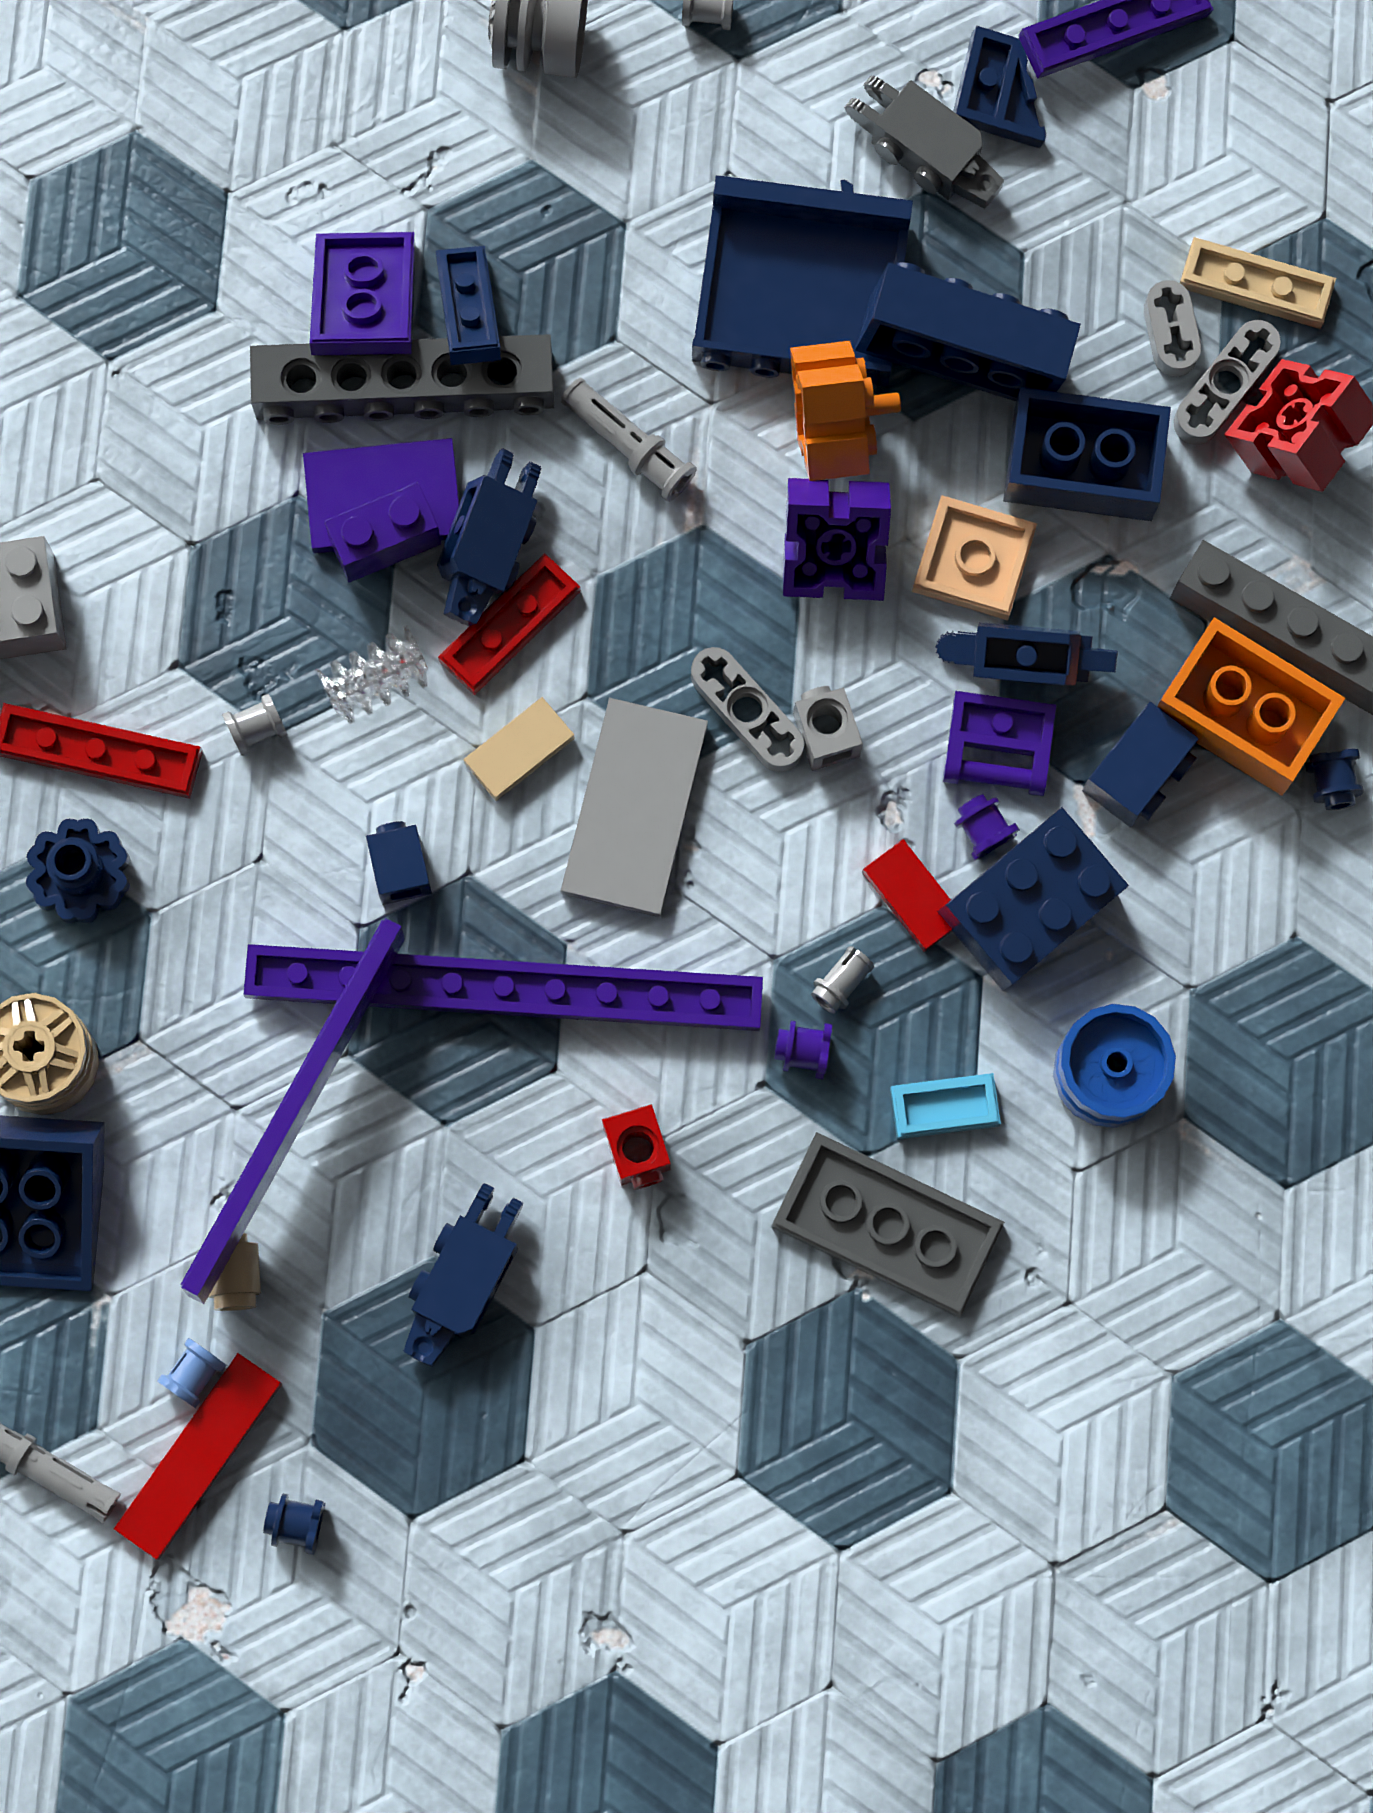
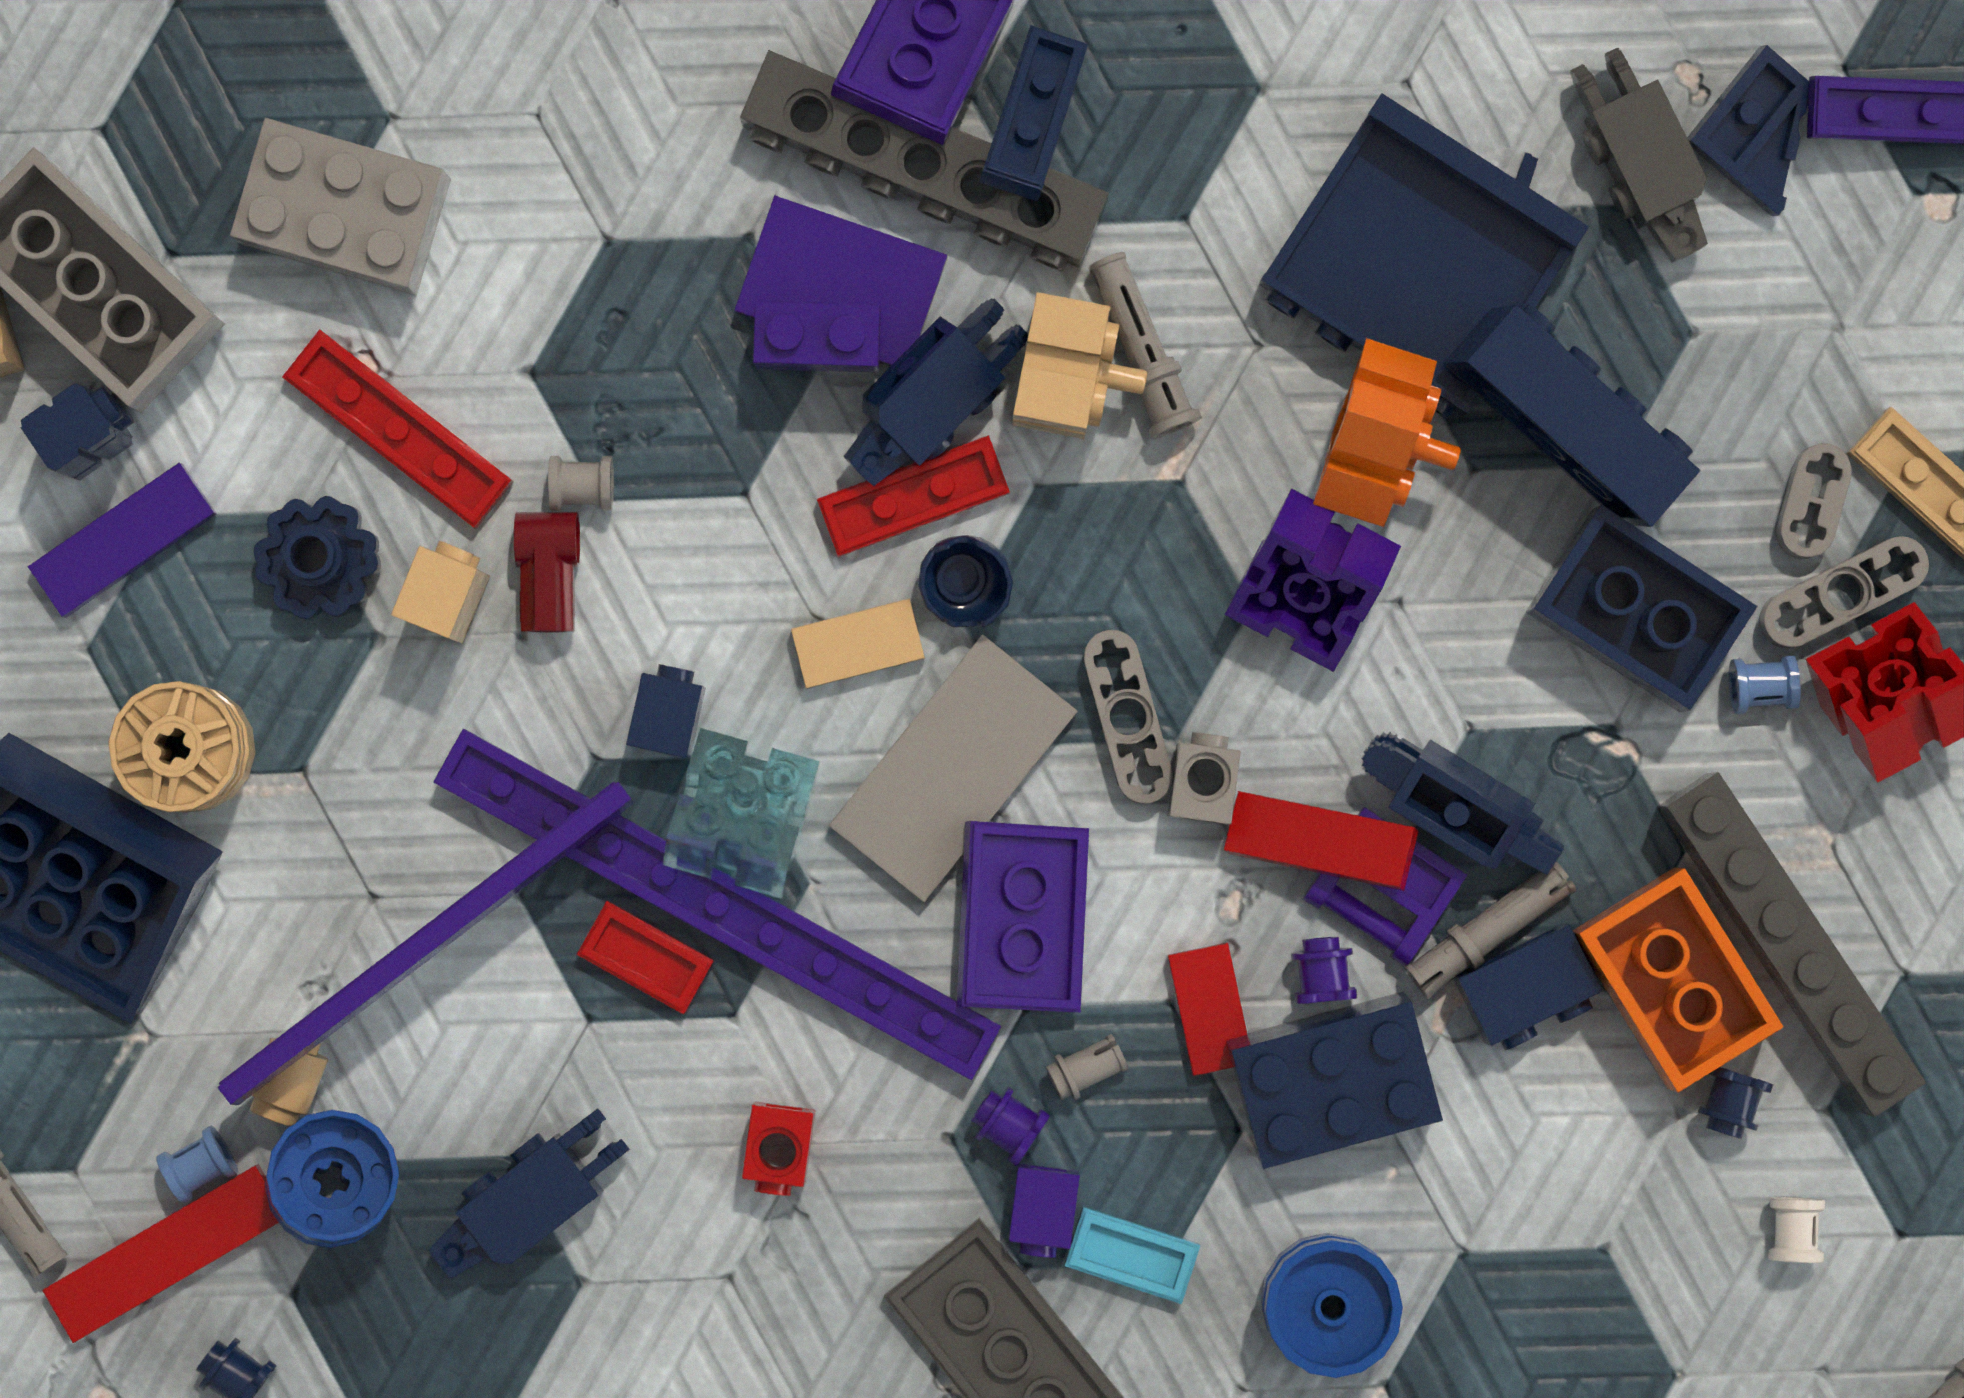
camera: 30 degrees right, 10 degrees up
clear piece [315,625,428,724] -> none
light nougat tile [912,495,1037,620] -> none
none -> blue wheel [265,1110,399,1248]
none -> tan brick [391,541,490,644]
none -> dark red piece [514,512,580,633]
none -> red tile [576,901,715,1014]
none -> clear light blue brick [663,728,820,898]
none -> dark blue hair [917,535,1013,627]
none -> dark purple tile [956,821,1089,1013]
none -> dark purple brick [1009,1163,1080,1258]
none -> tan brick [1012,292,1147,439]
none -> red tile [1224,791,1419,891]
none -> light grey pin [1404,862,1577,999]
none -> medium blue bush [1729,656,1801,714]

